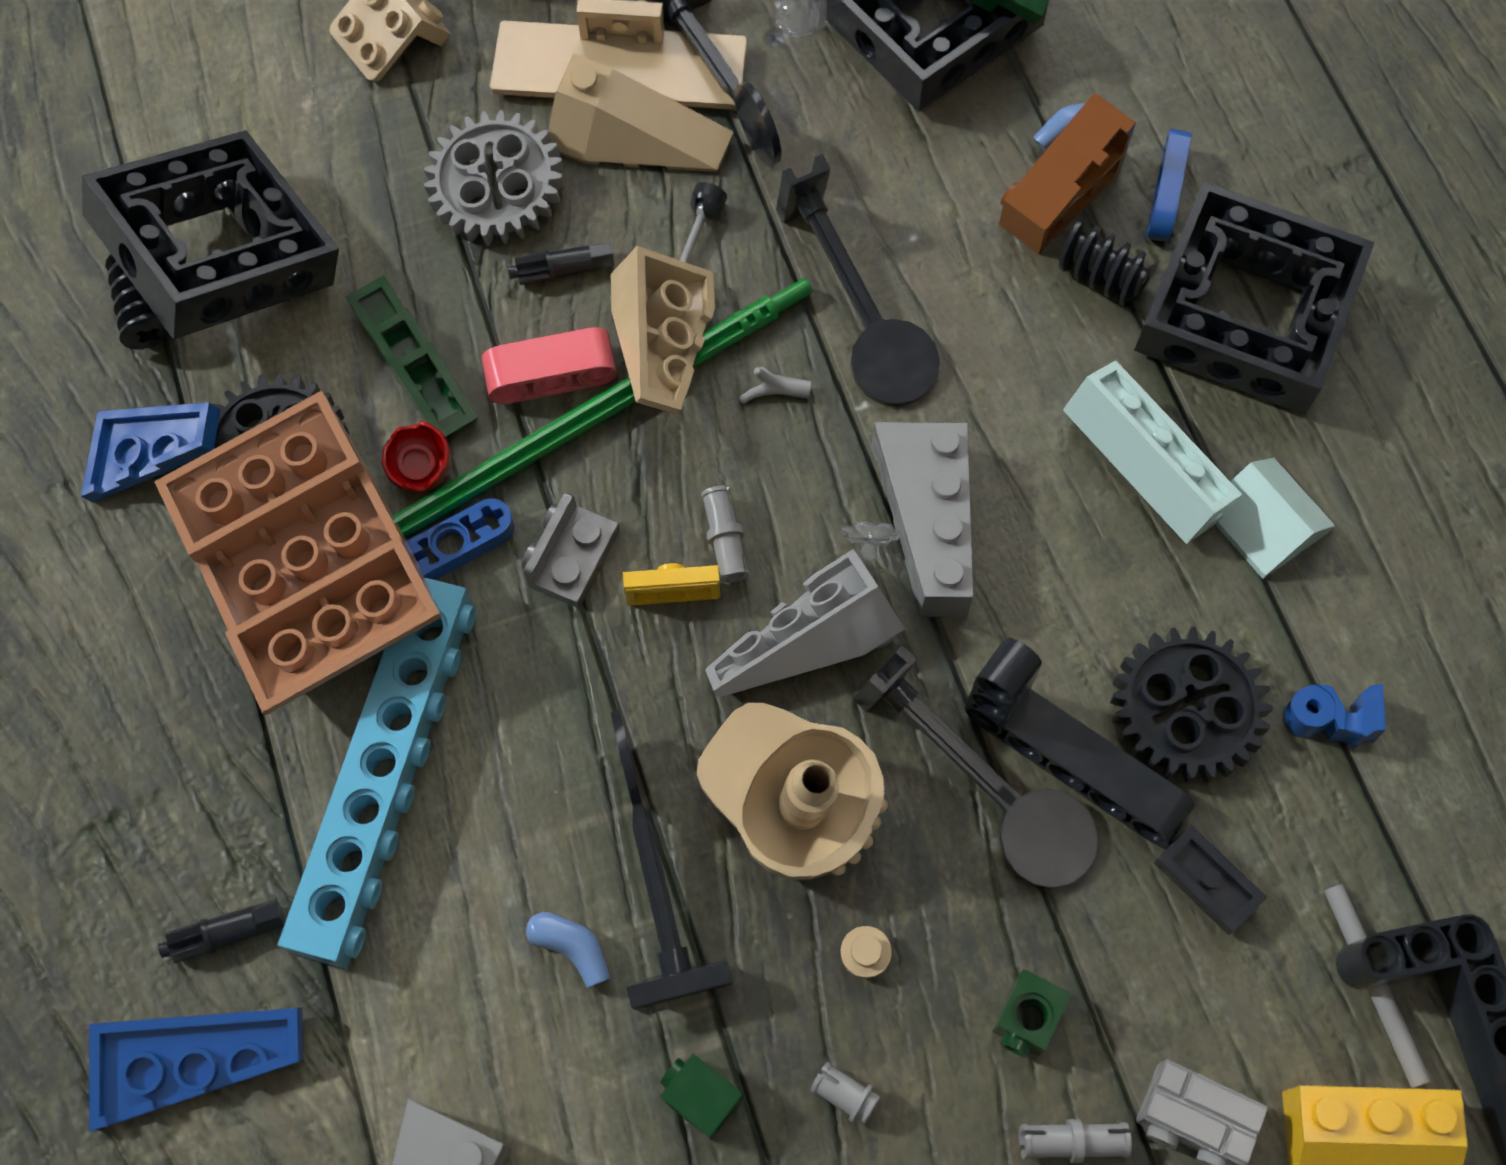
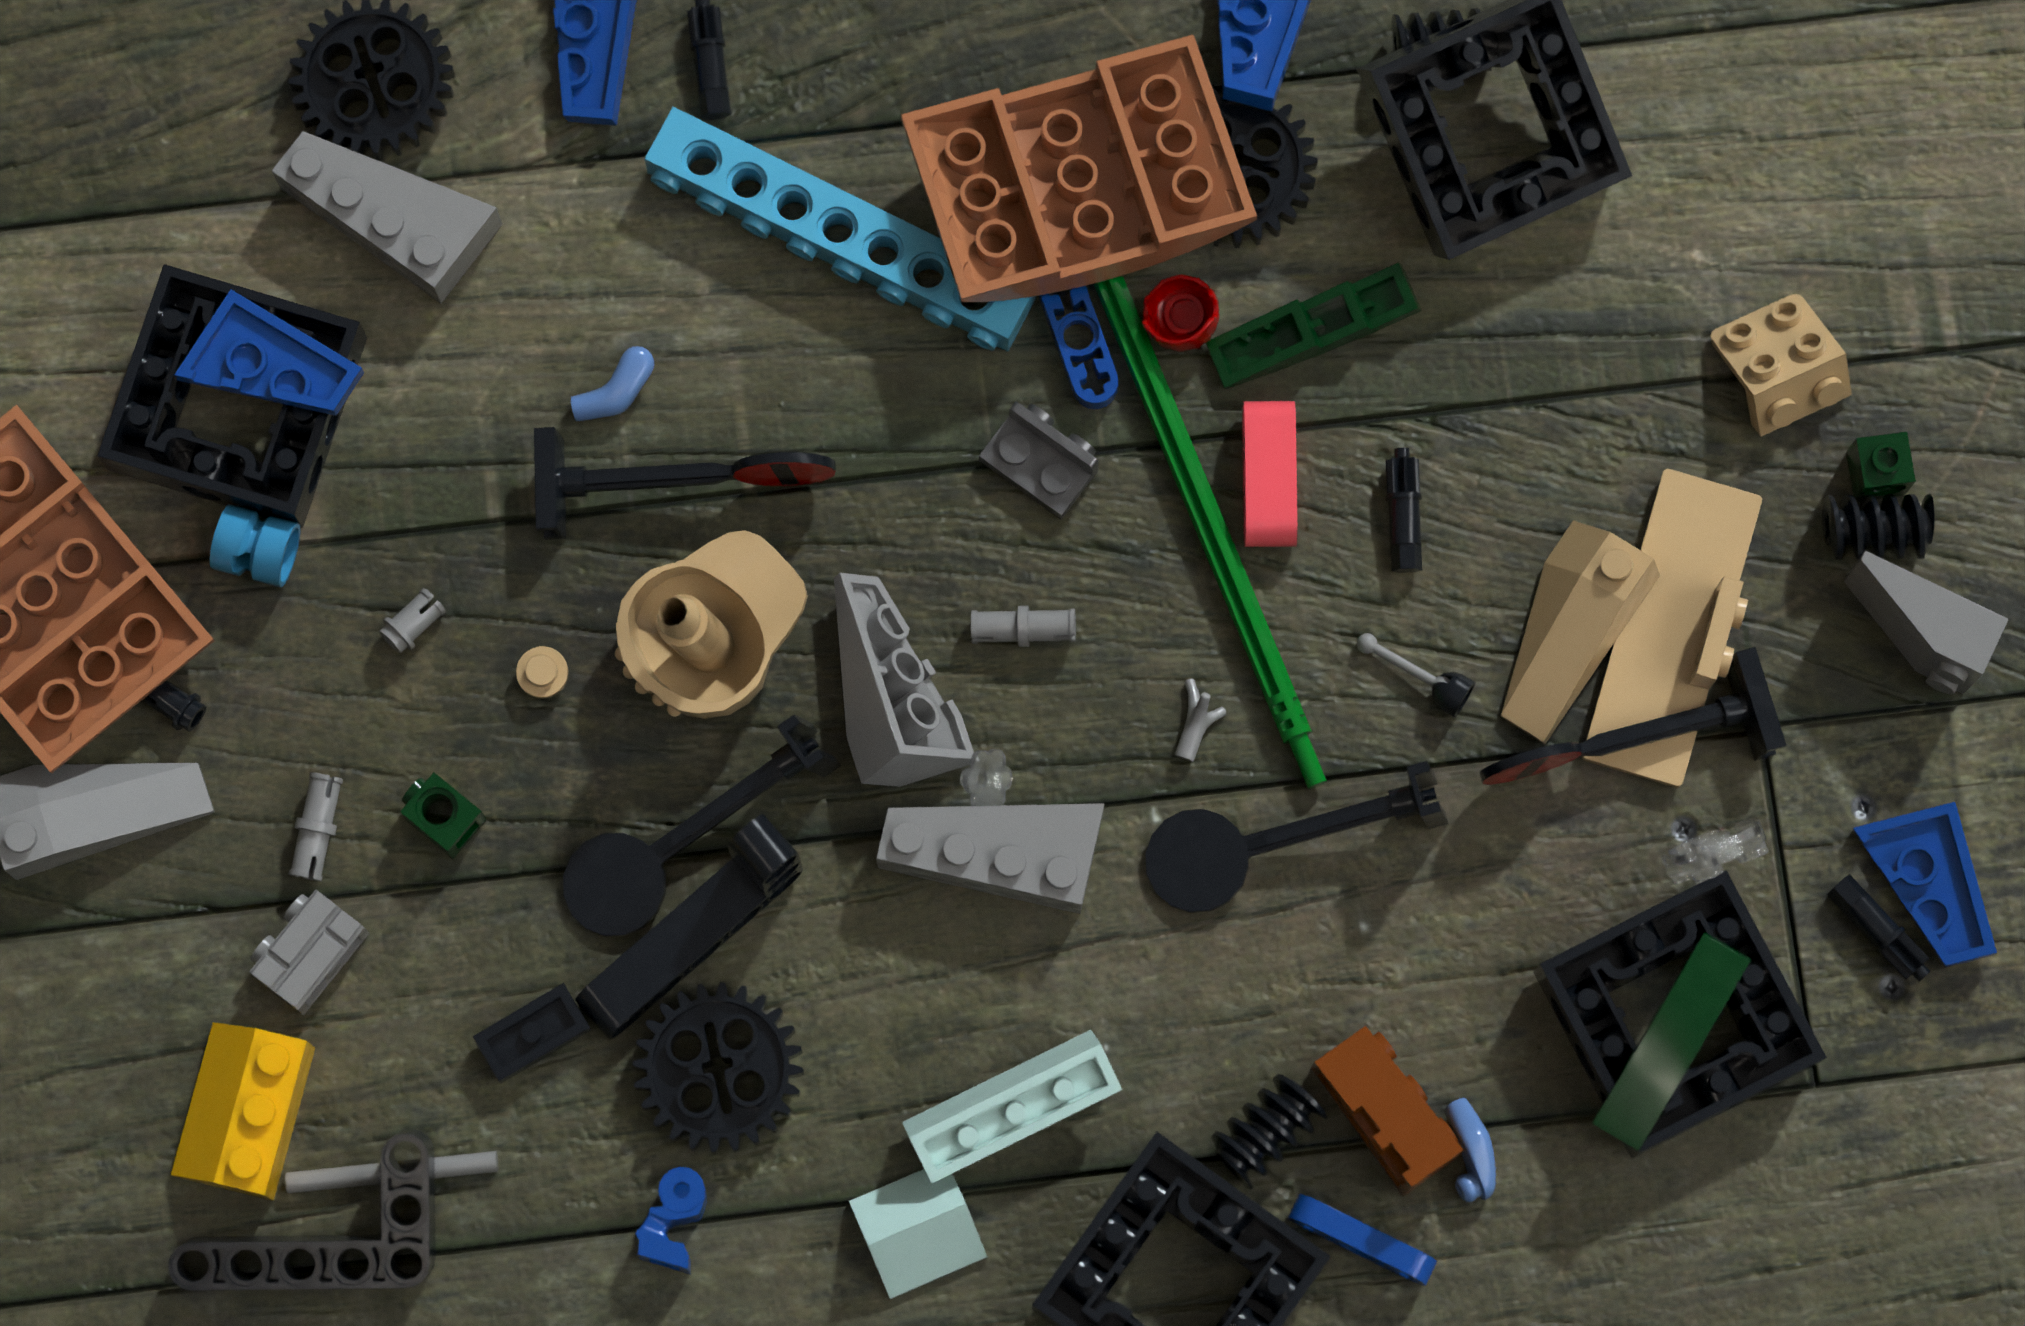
camera: 100 degrees right, 10 degrees up
light grey gear [424,110,565,245] -> none
tan wedge [611,246,715,414] -> none
yellow plate [623,563,720,606] -> none
dark green brick [660,1053,743,1141] -> none

